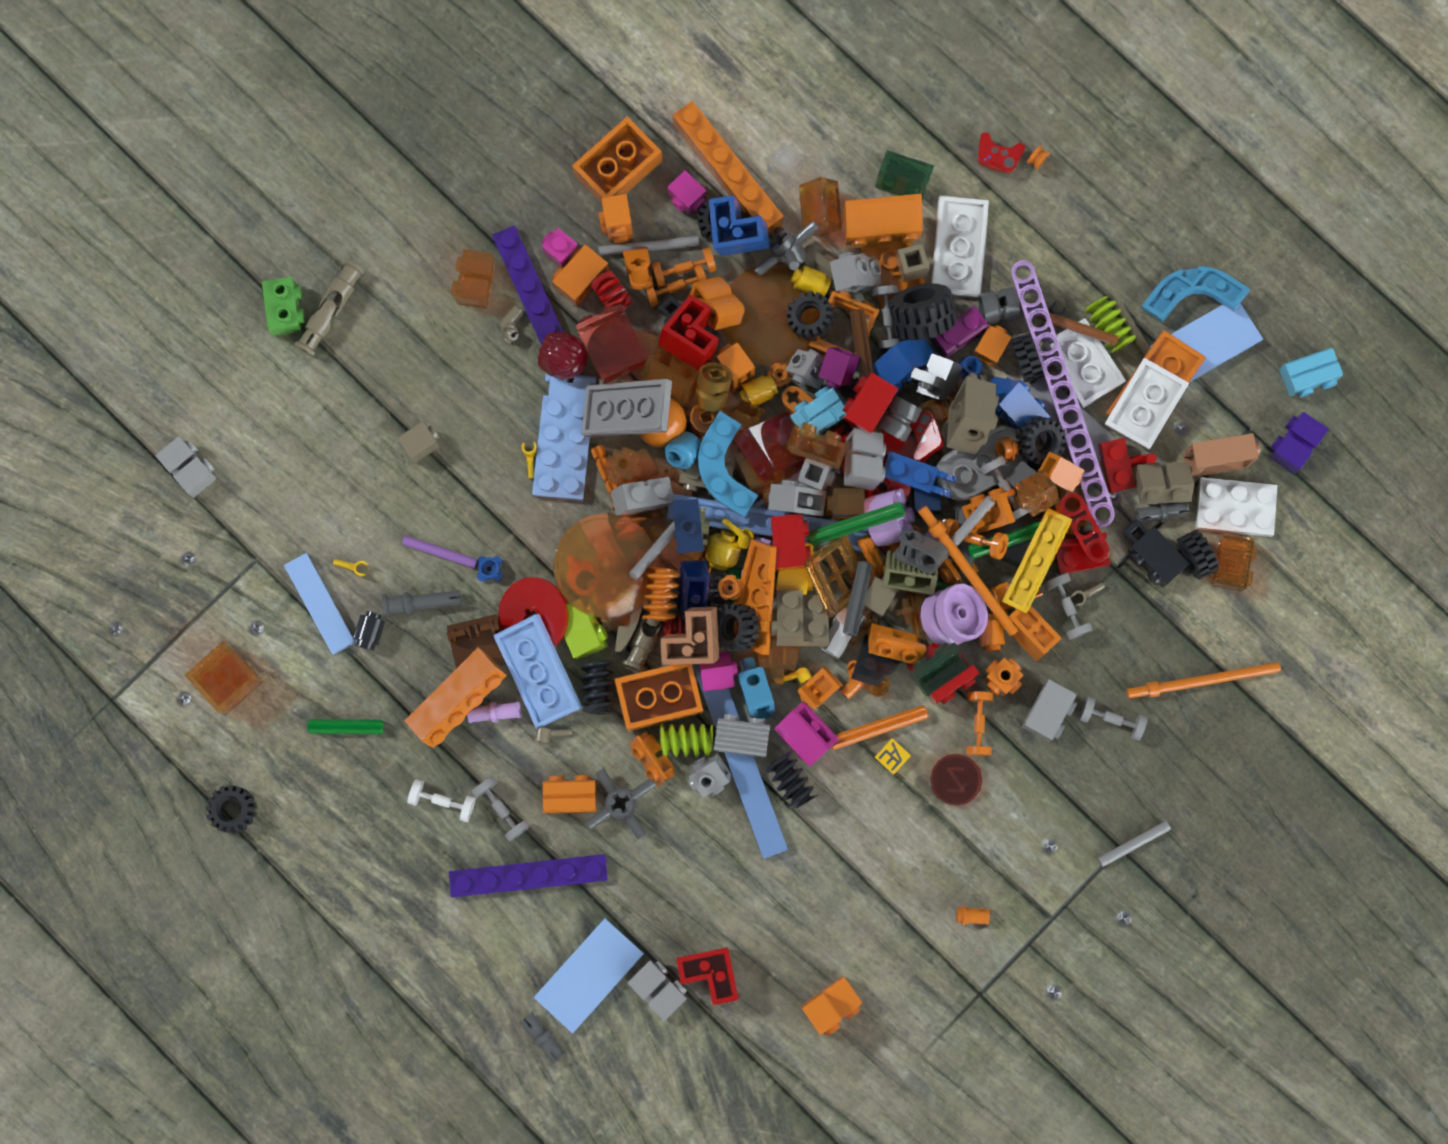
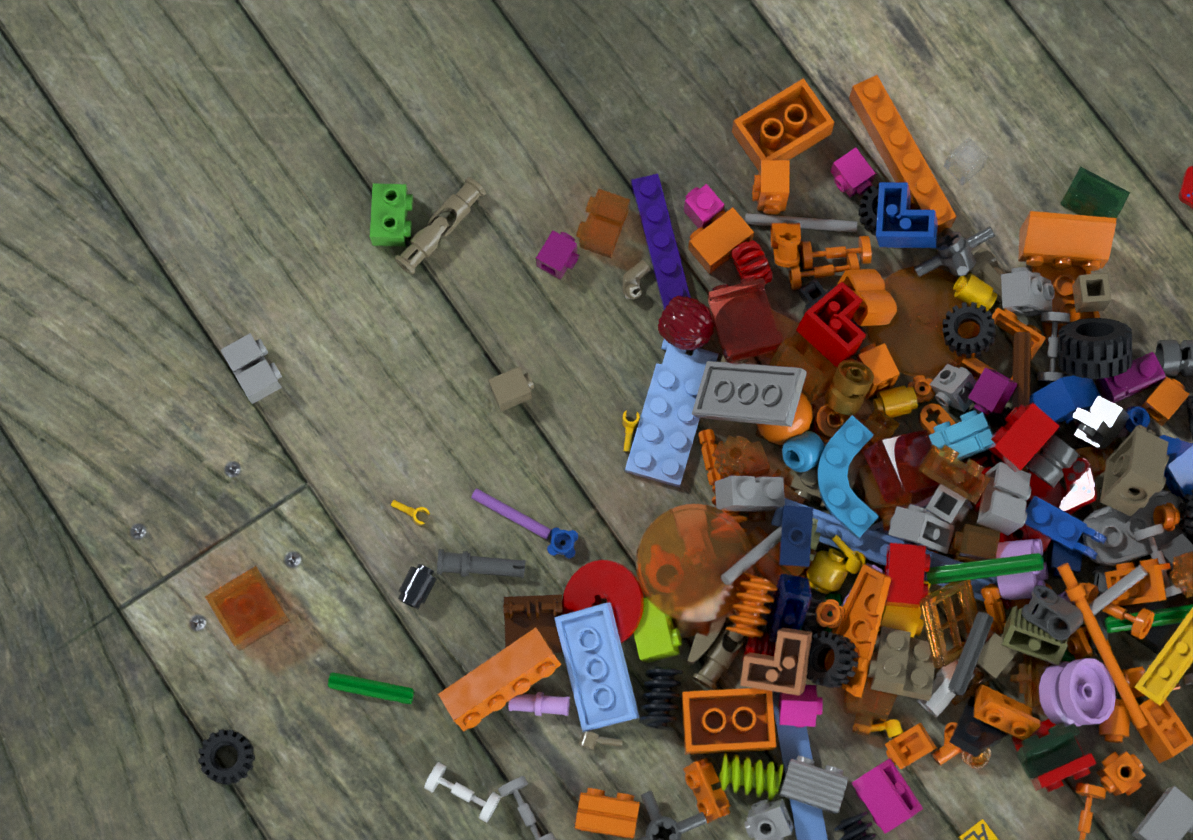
camera: 10 degrees right, 5 degrees down
light blue tile [284,553,355,655] -> none
dark azure torso [738,657,776,719] -> none
clear orange brick [799,177,842,237] -> none
orange axle [831,705,928,750] -> none
white tile [931,196,989,299] -> none
none -> magenta brick [536,230,579,280]

